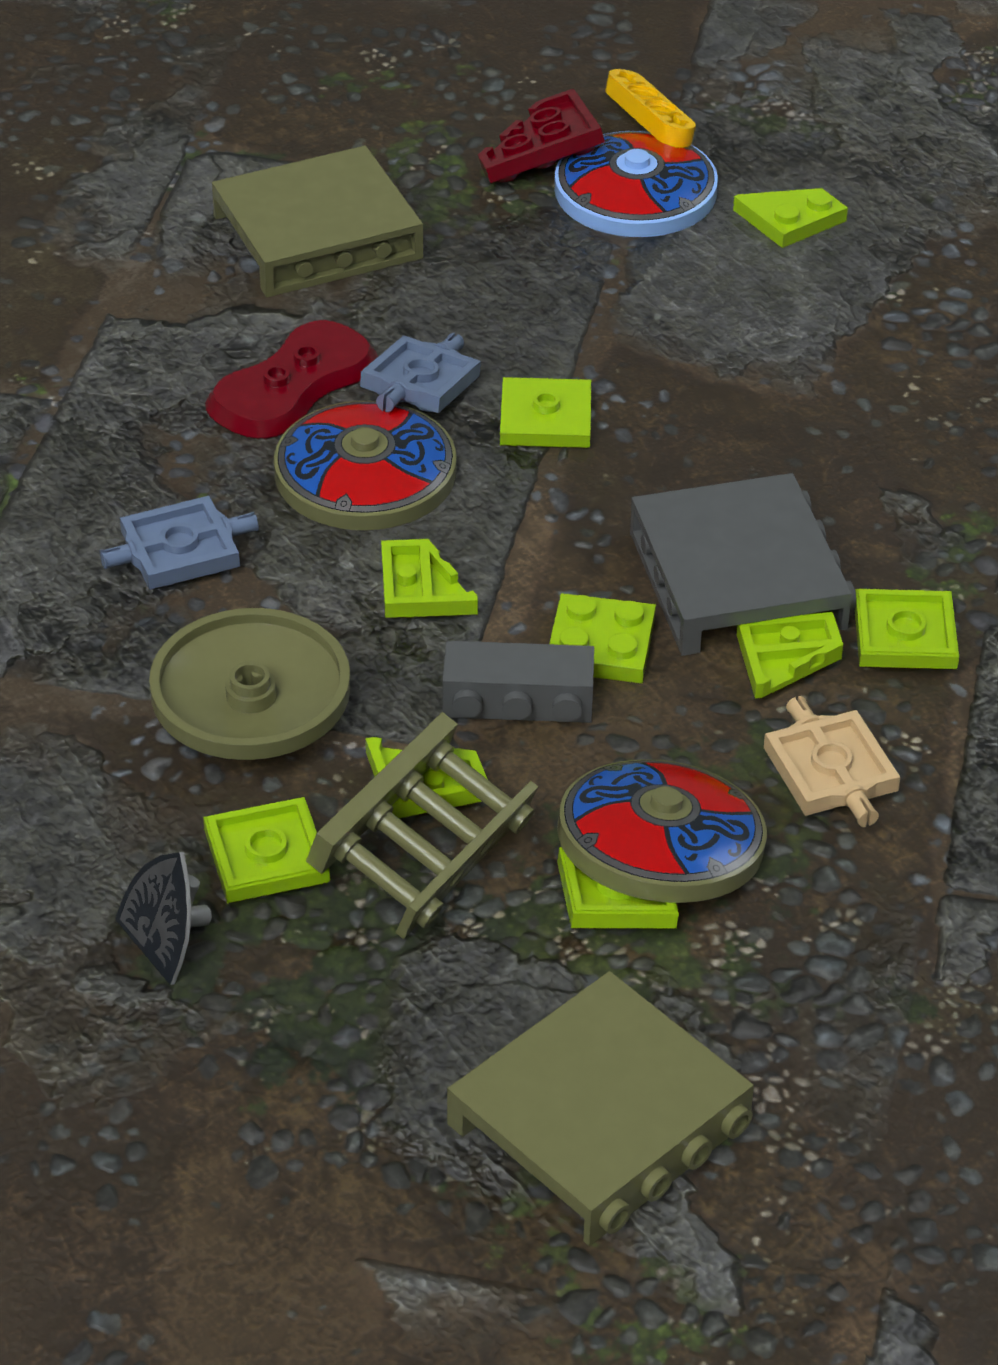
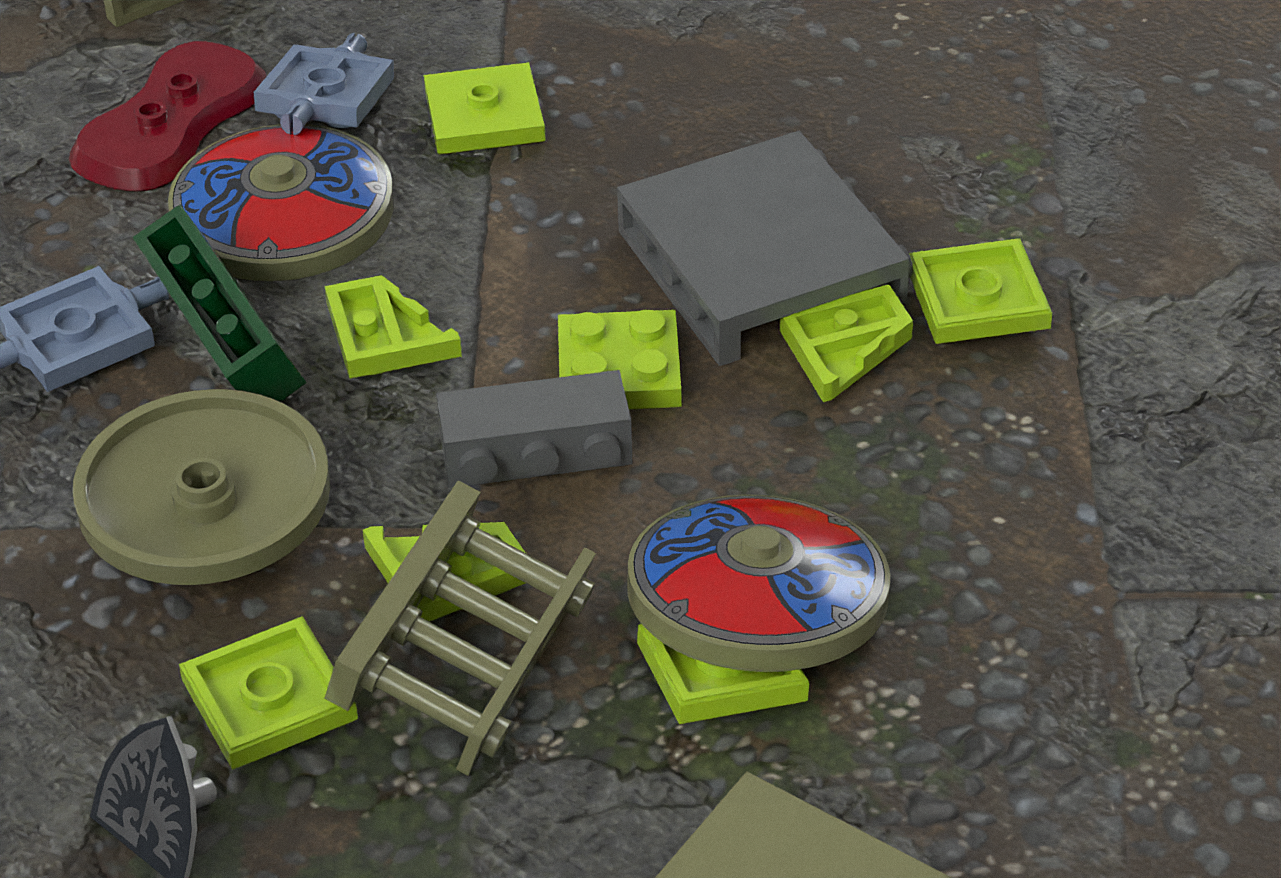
camera: 10 degrees left, 0 degrees up
tan plate [764,696,900,827] -> none
none -> dark green brick [132,204,307,402]

